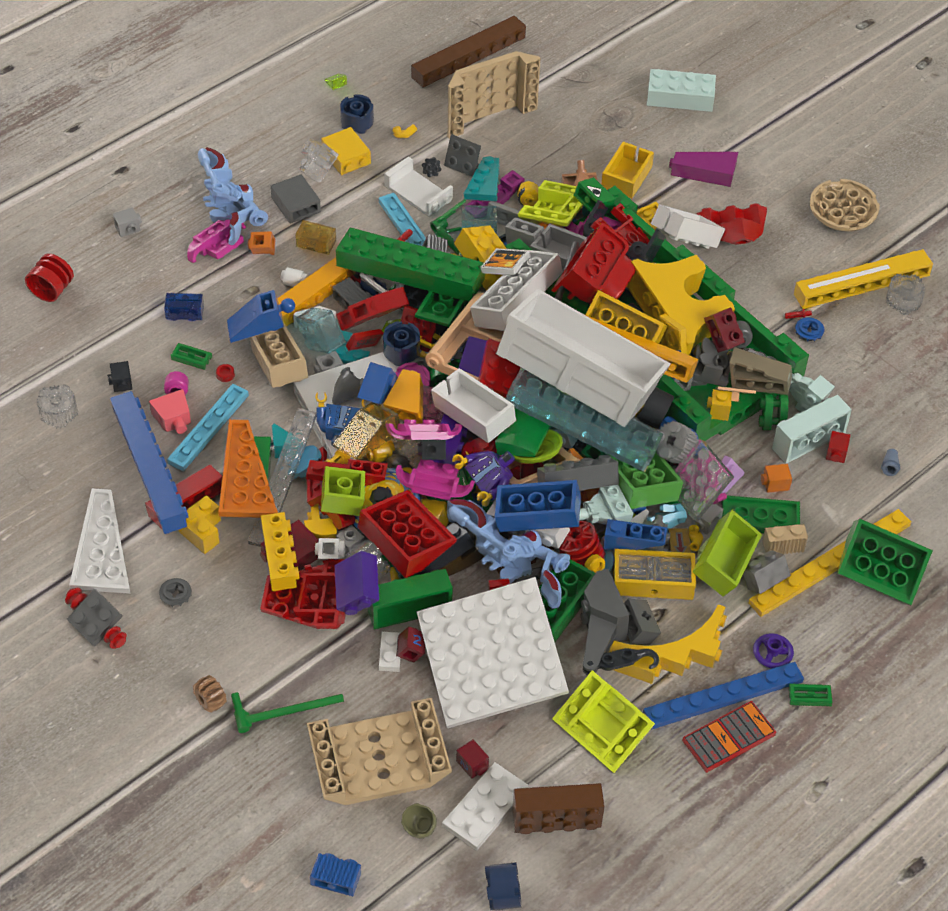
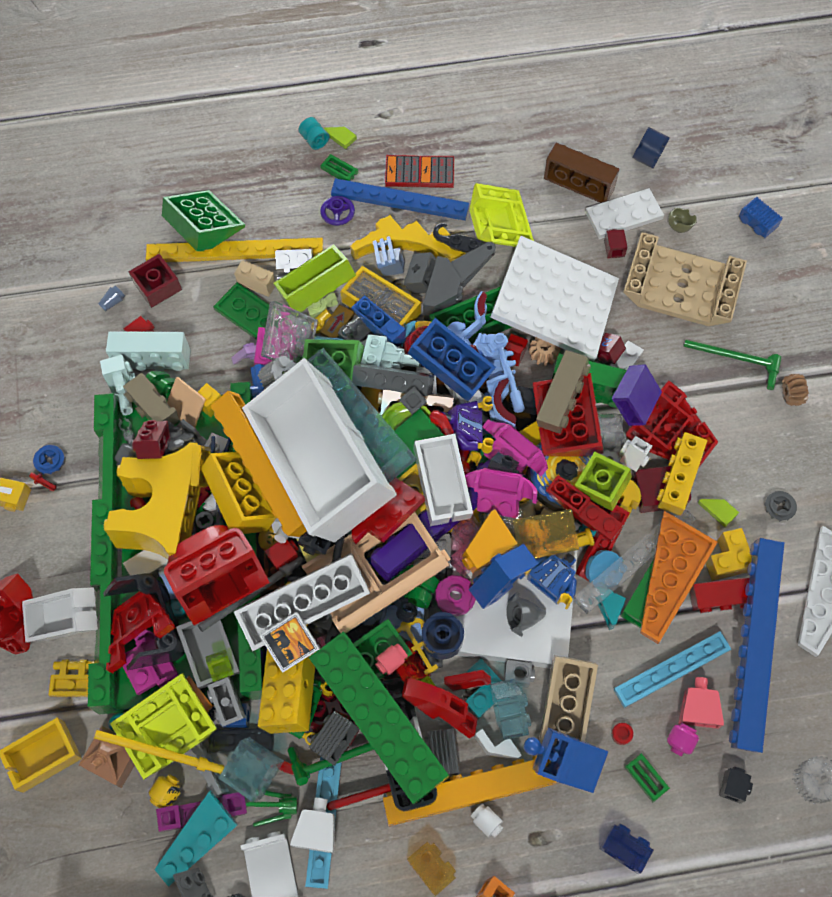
camera: 145 degrees left, 15 degrees up
green brick [573,177,616,214] -> none
orange brick [761,464,792,493] -> none
none -> yellow bar [94,730,224,774]
none -> dark red brick [128,254,182,308]
none -> clear neon green slope [205,650,234,682]
none -> white torso [290,798,335,853]
none -> teal wheel [298,117,329,150]
none -> lime tile [324,126,357,149]
none -> tile [373,236,396,268]
none -> coral brick [375,643,408,675]
none -> sand blue brick [376,248,405,276]
none -> dark grey tile [399,387,427,415]
none -> red arm [429,410,454,436]
none -> dark tan brick [536,350,591,434]
none -> lime tile [698,499,739,527]

